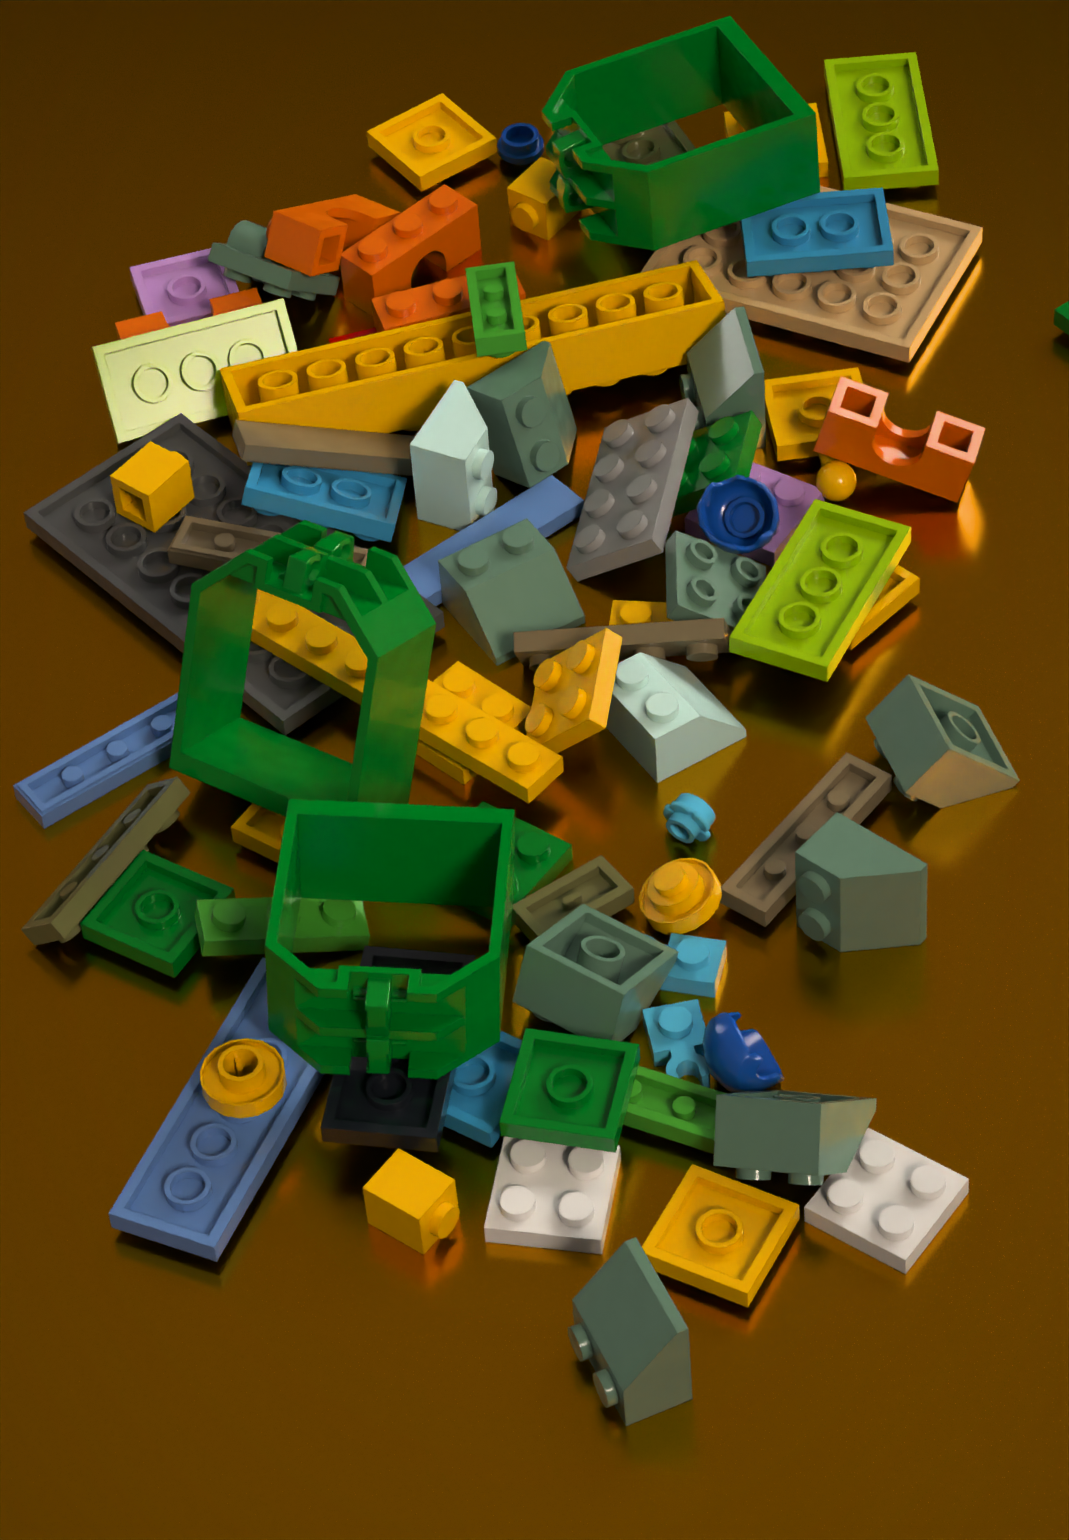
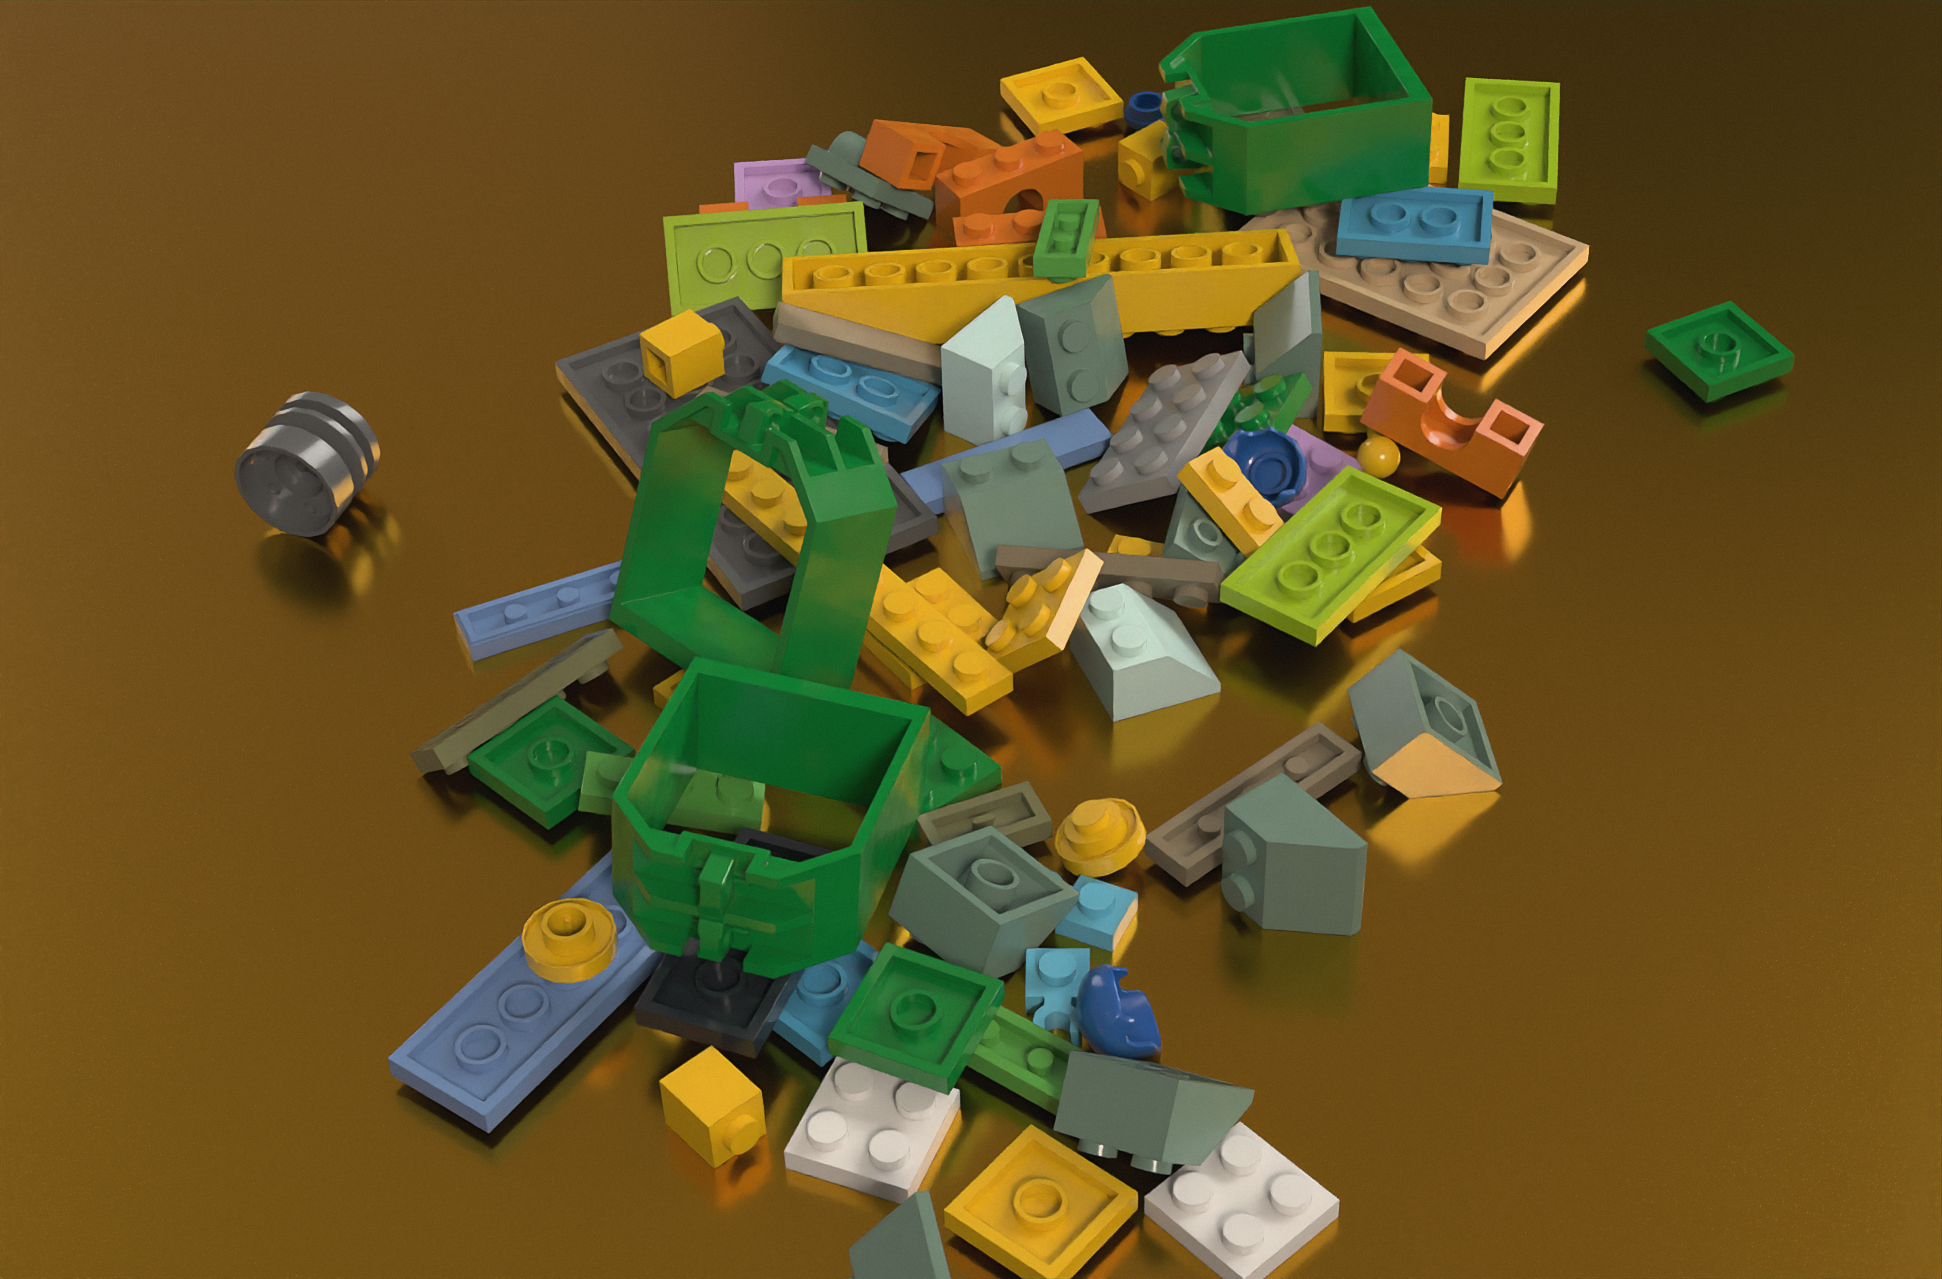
camera: 10 degrees right, 5 degrees down
medium azure plate [663,793,716,843] -> none
none -> yellow plate [1176,446,1285,559]

